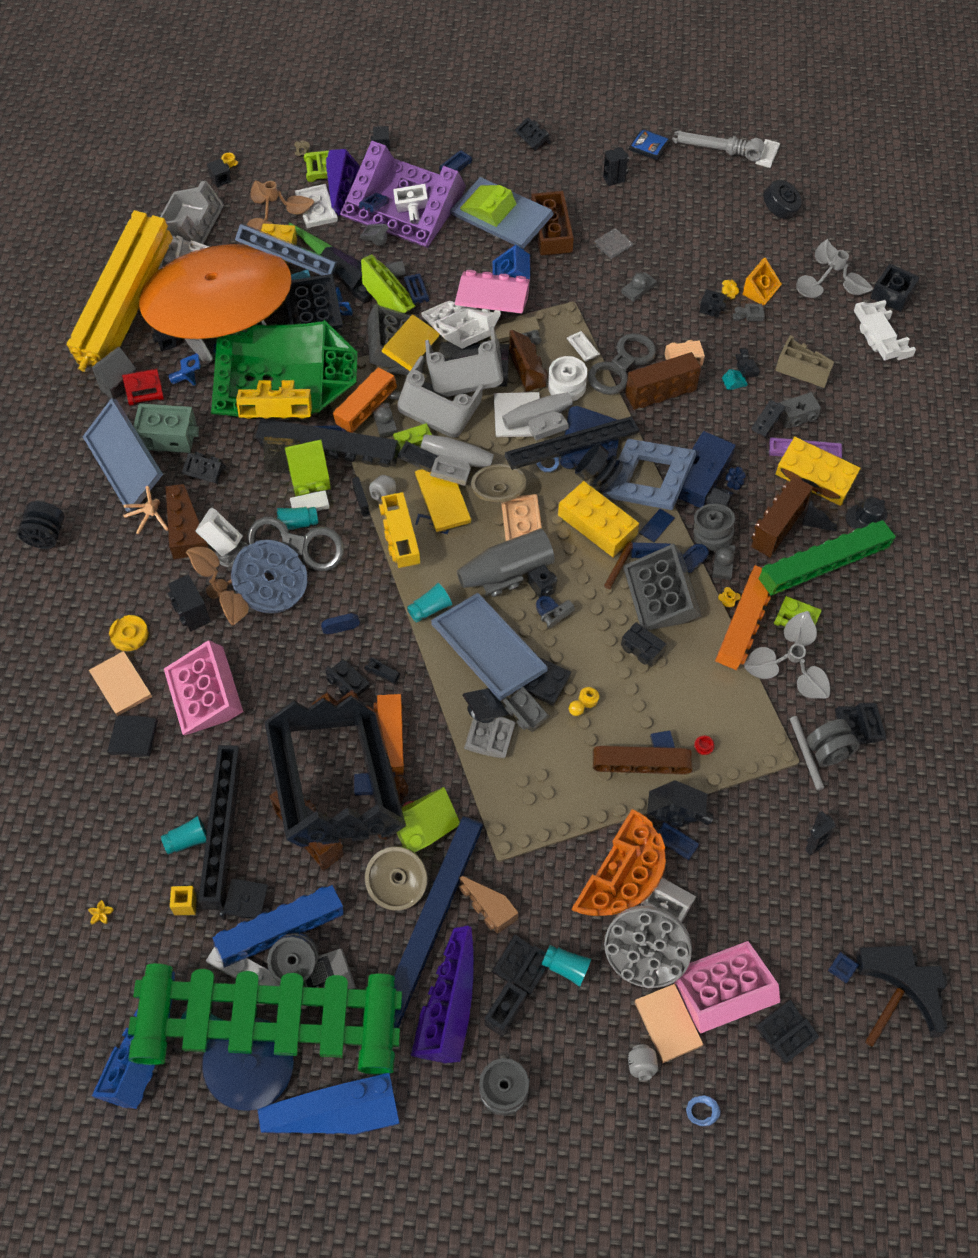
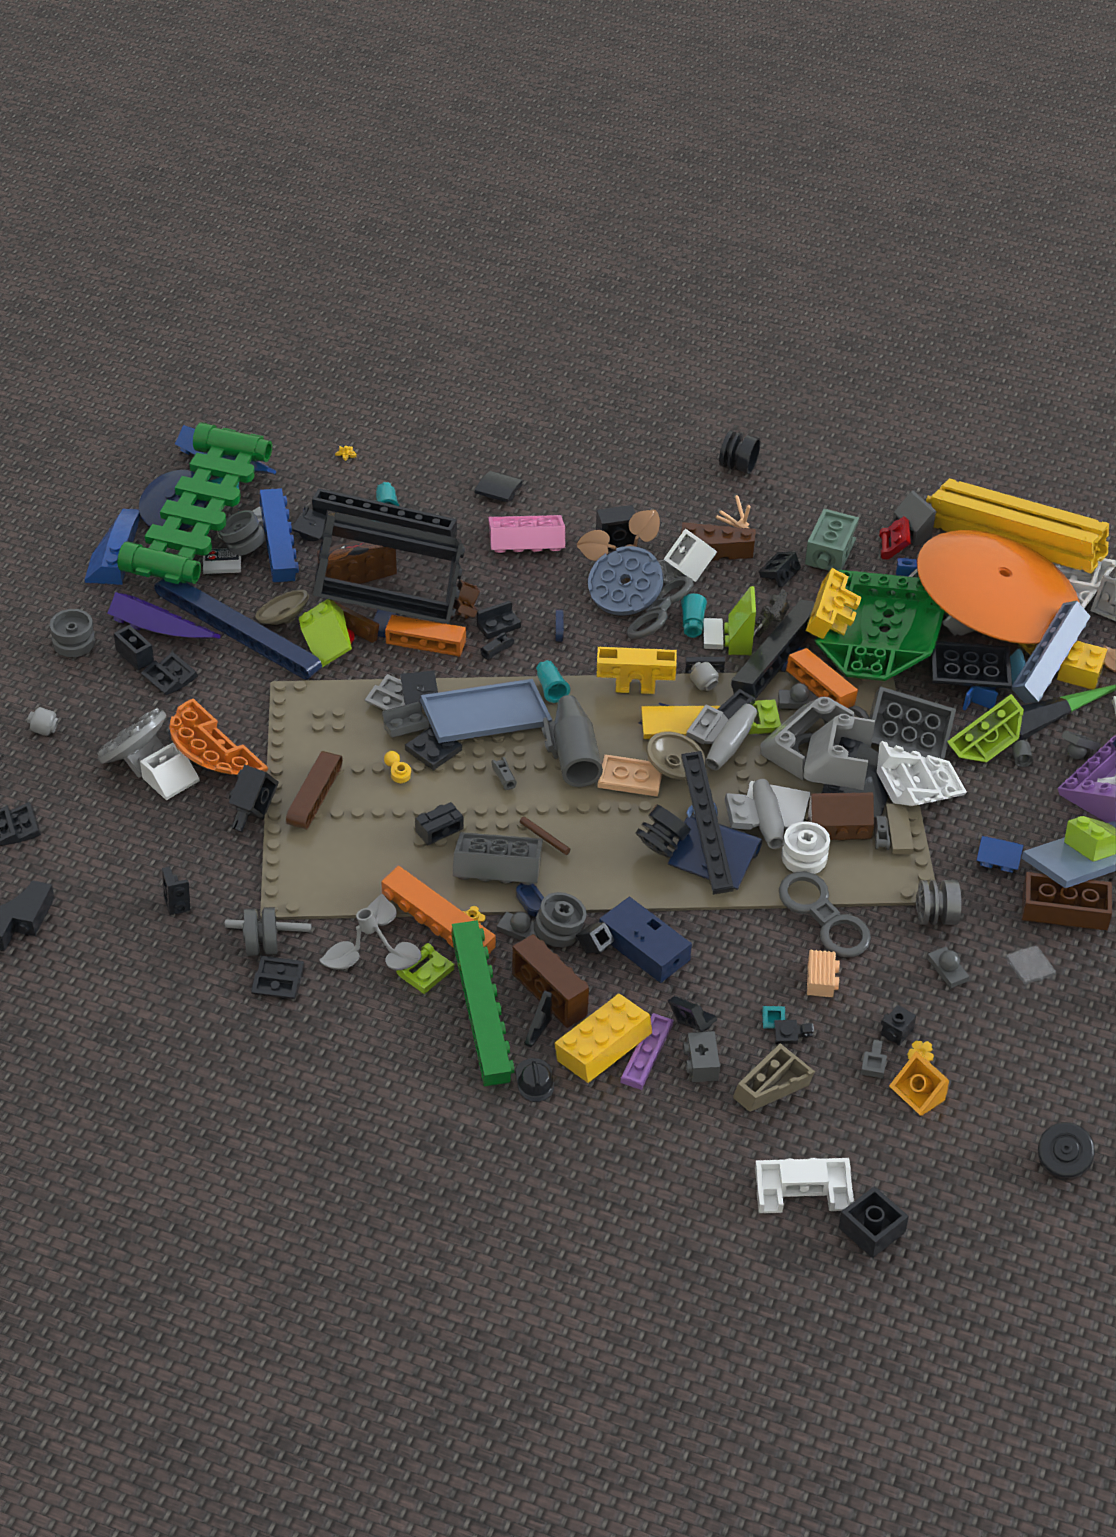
camera: 105 degrees right, 15 degrees down
sand blue tile [83,398,163,512] -> none
light nougat tile [89,651,152,716] -> none
yellow tile [109,615,149,651] -> none
yellow brick [170,886,197,915] -> none
yellow tile [381,314,440,371] -> none
dark blue tile [404,273,429,305] -> none
bright pink slope [455,270,530,313] -> none
medium nougat slope [459,876,518,934] -> none
black brick [528,565,558,598] -> none
dark blue tile [536,596,559,616] -> none
teal plant [541,945,592,987] -> none
yellow brick [558,481,639,558] -> none
white tile [567,331,600,362] -> none
sand blue plate [603,439,696,510] -> none
reddish brown brick [625,352,701,410] -> none
dark blue tile [631,542,671,558] -> none
light nougat tile [635,984,703,1063] -> none
dark blue tile [639,509,675,542] -> none
dark blue tile [650,730,675,748] -> none
dark blue tile [658,822,699,860] -> none
bright pink slope [675,941,780,1034] -> none
red plate [694,735,715,755] -> none
dark blue plant [726,467,746,490] -> none
light grey plant [796,239,873,298] -> none
dark blue tile [828,952,859,983] -> none
none -> flat silver wheel [916,880,961,925]

